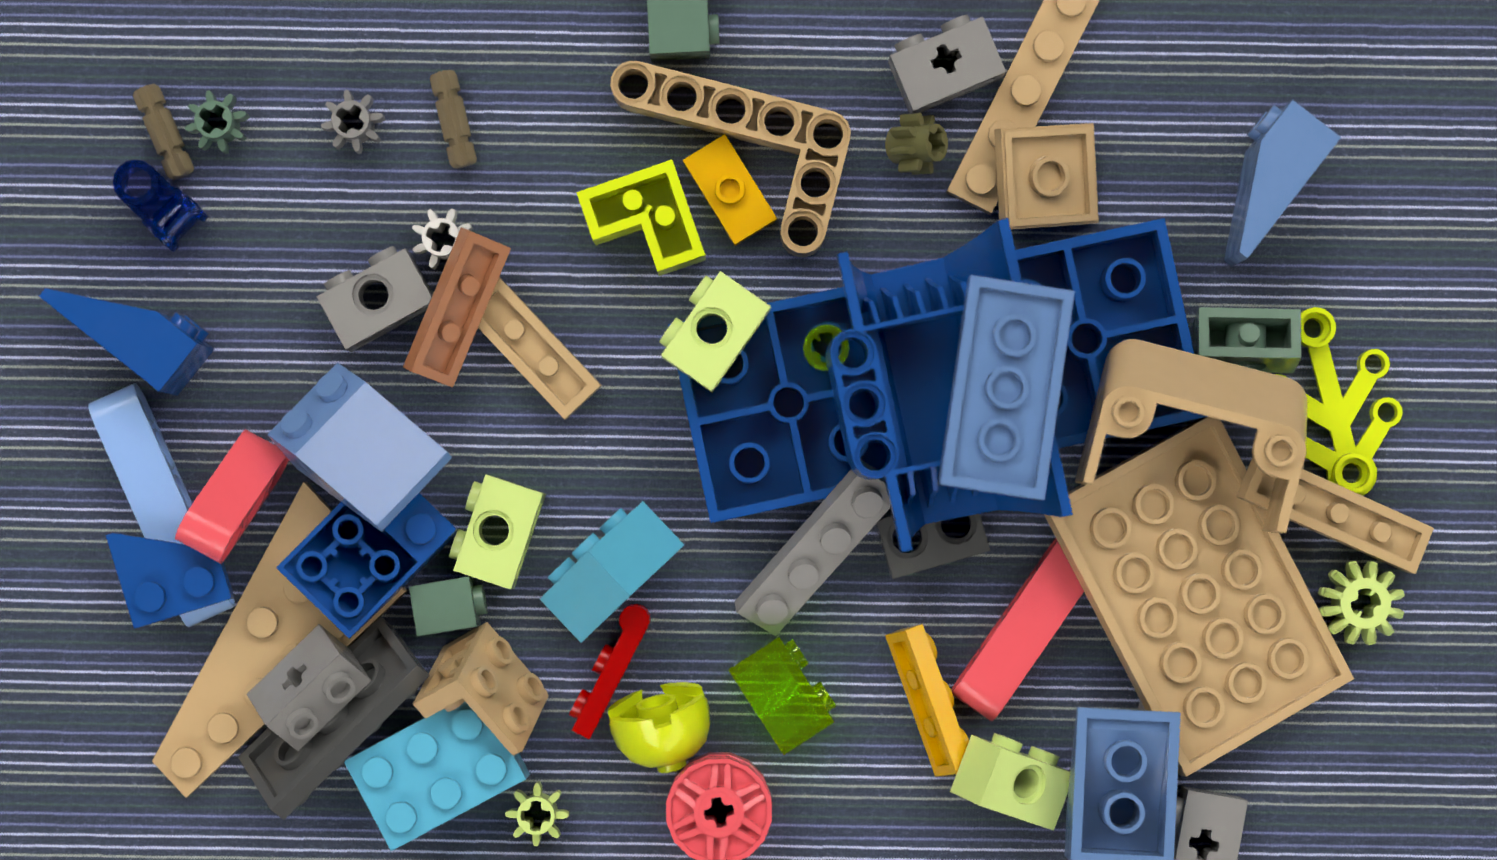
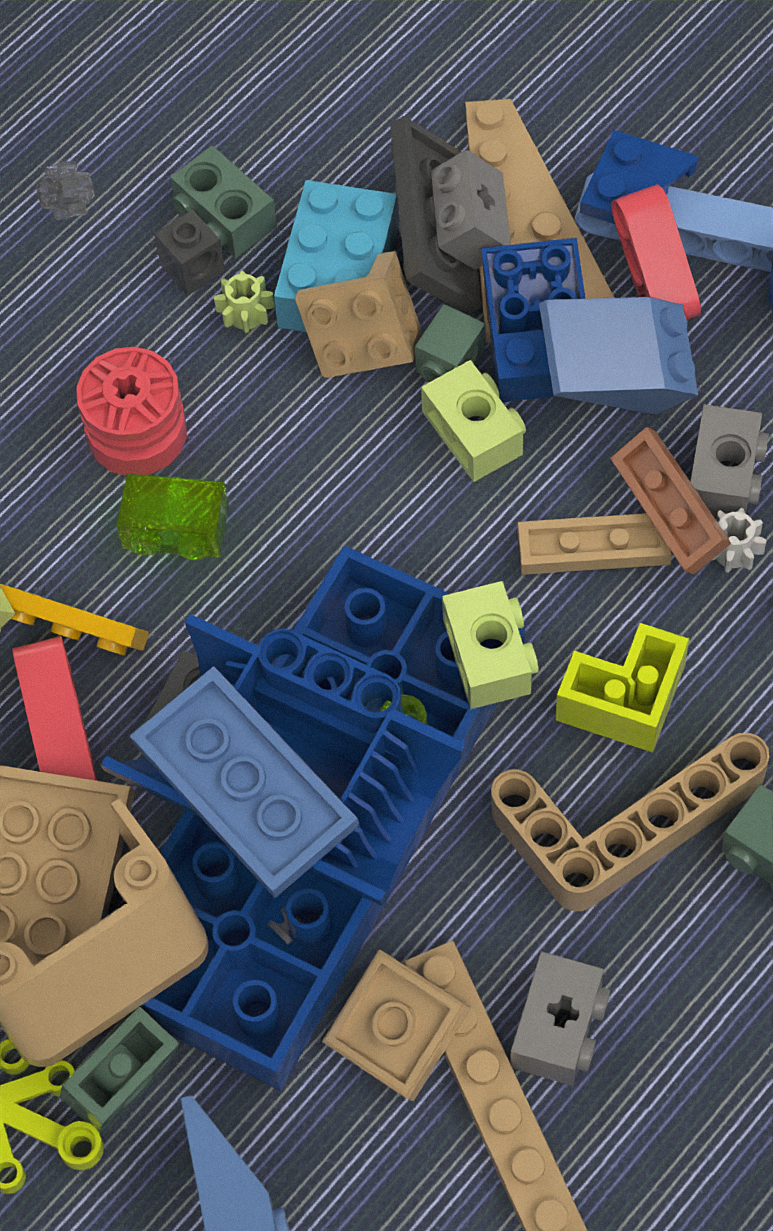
camera: 135 degrees right, 25 degrees down
medium azure brick [540,501,684,643] -> none
red plate [569,604,651,740] -> none
neon yellow cylinder [608,682,710,773] -> none
yellow plate [683,134,777,246] -> none
light grey plate [734,459,891,636] -> none
olive gear [885,113,948,175] -> none

